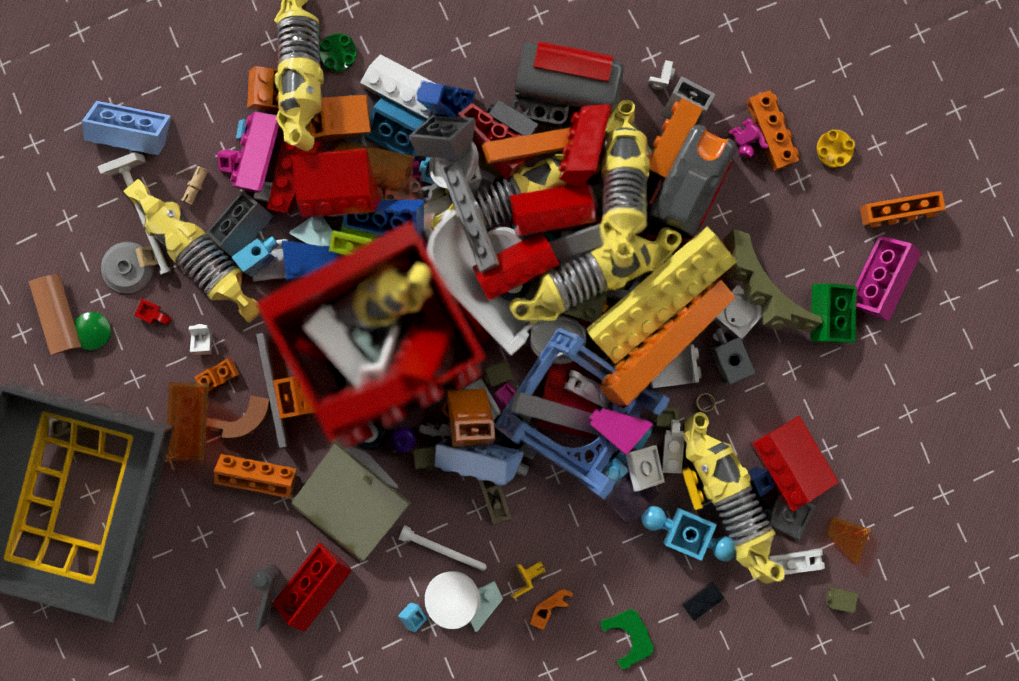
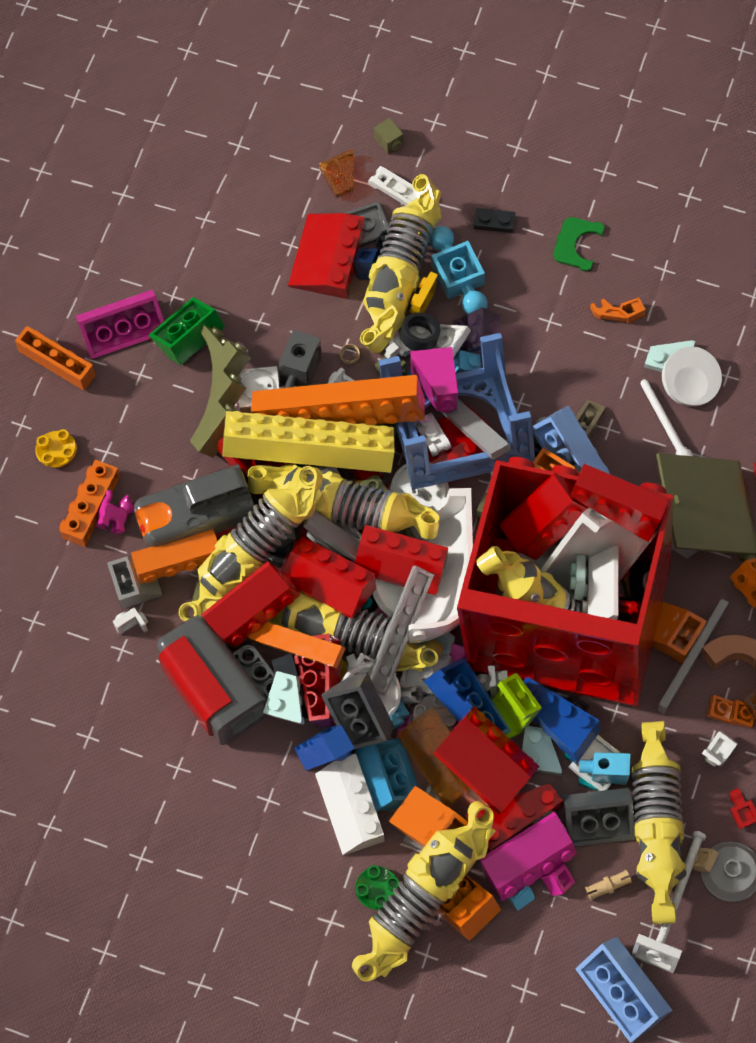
camera: 130 degrees left, 20 degrees down
medium azure slope [398,603,428,632] -> none
yellow bracket [510,561,546,599] -> none
none -> light aqua wing [263,671,305,725]
none -> black tyre [400,312,441,351]

